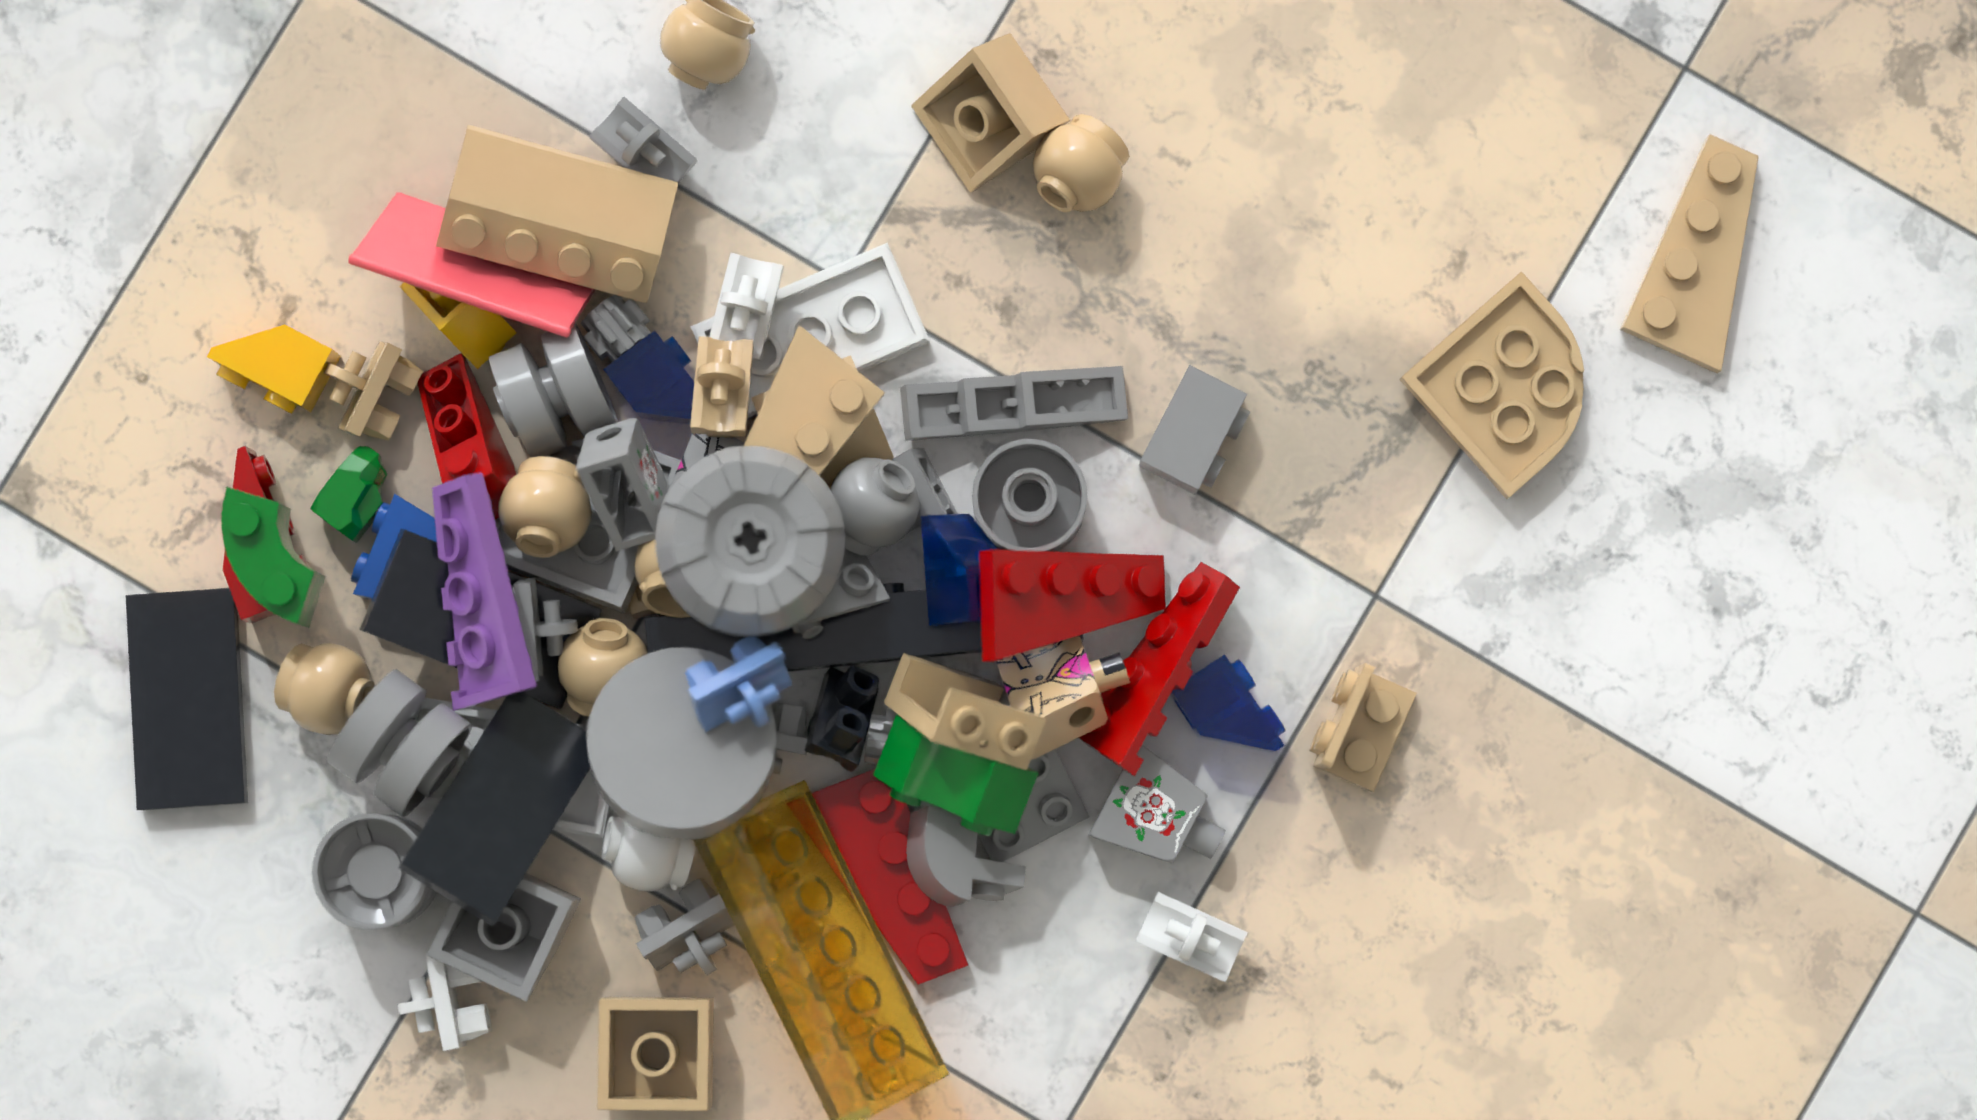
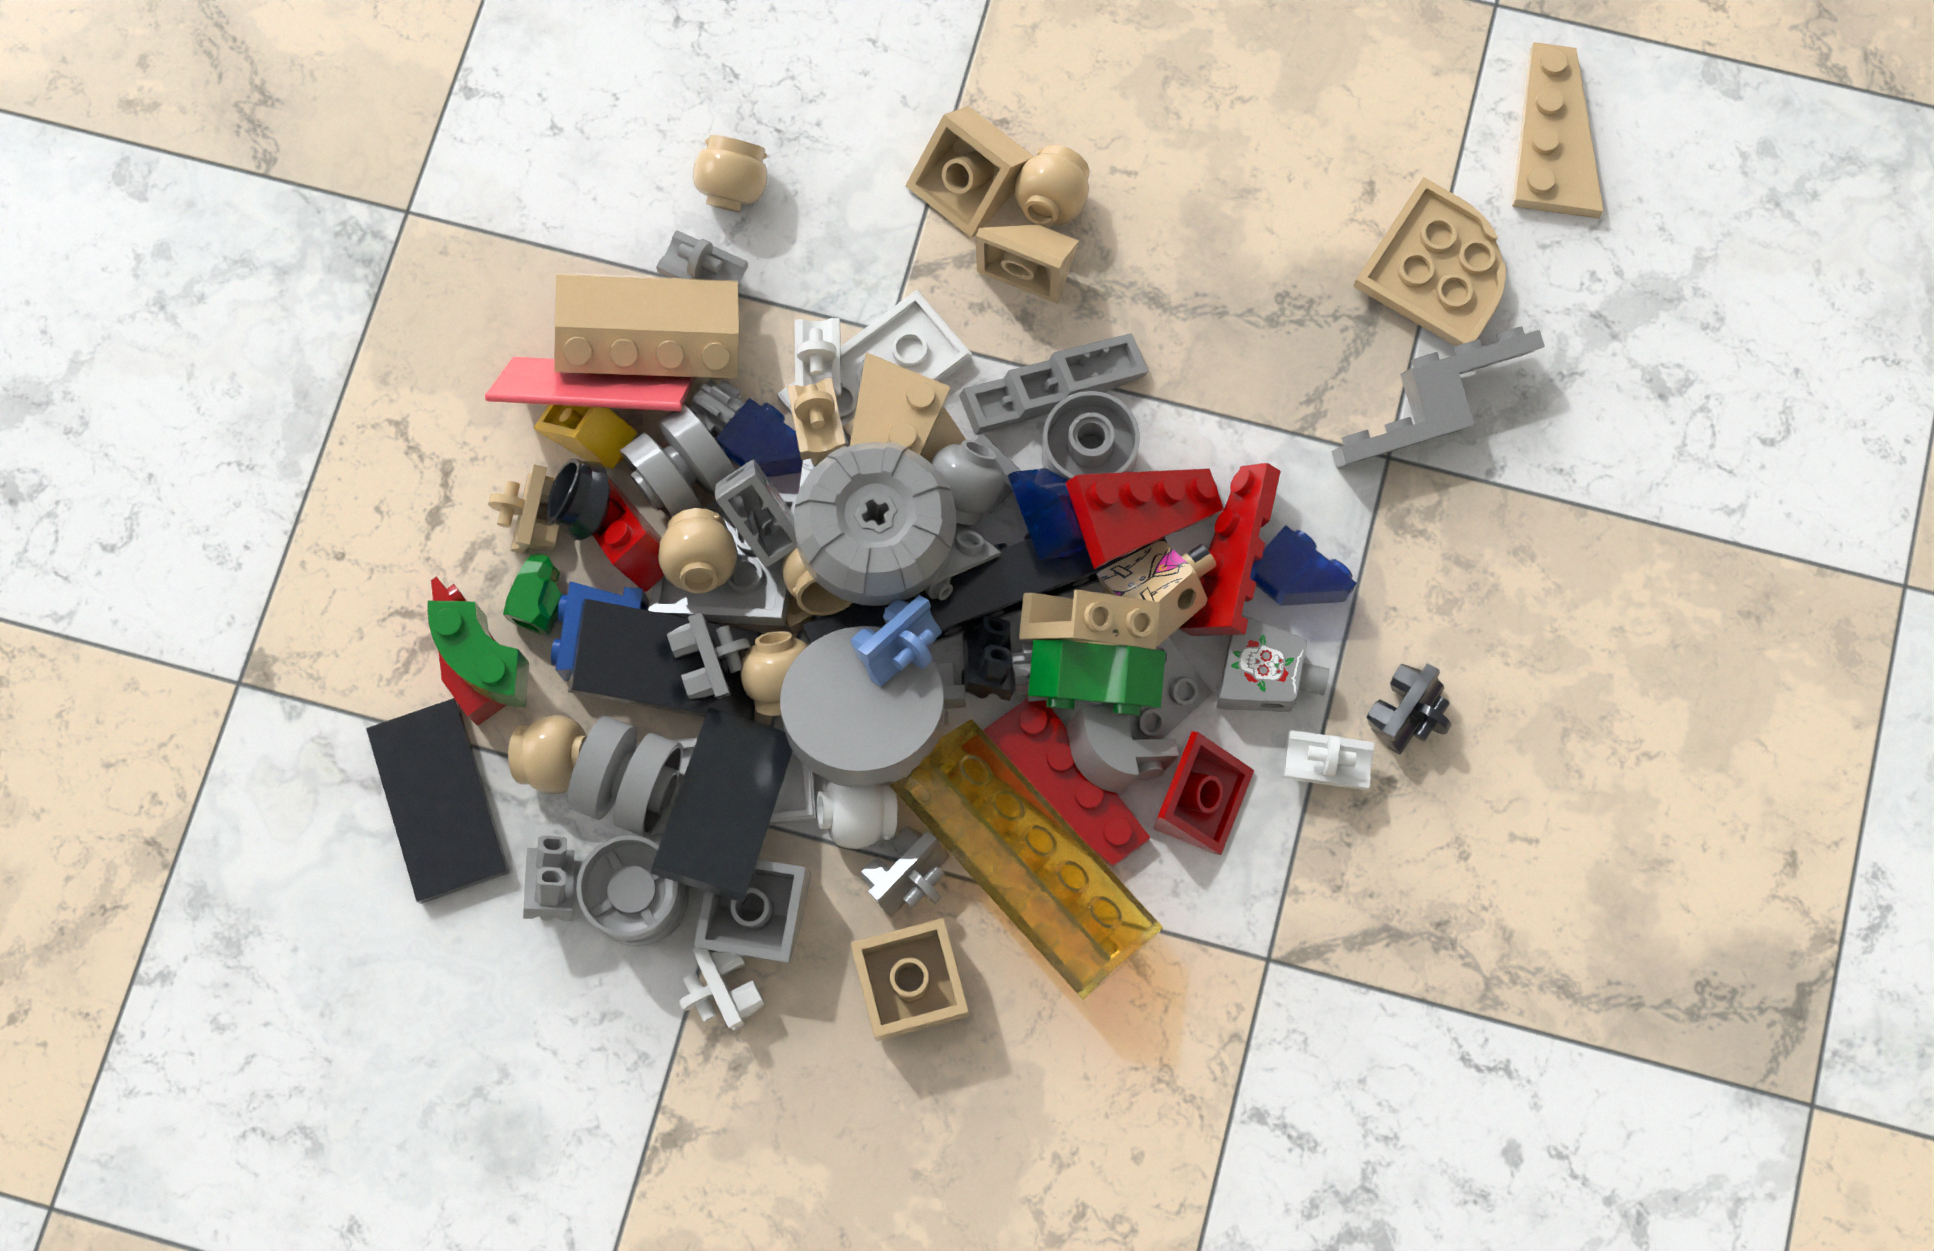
camera: 15 degrees left, 10 degrees down
yellow slope [207,324,341,414] -> none
medium lavender wing [432,473,537,711] -> none
light grey brick [1139,365,1250,495] -> none
tan bracket [1309,663,1417,792] -> none
none -> light grey hips [523,836,575,921]
none -> black piece [547,458,610,541]
none -> tan slope [976,225,1079,303]
none -> red slope [1153,731,1254,855]
none -> light grey bracket [1331,326,1545,468]
none -> black hips [1366,663,1452,755]

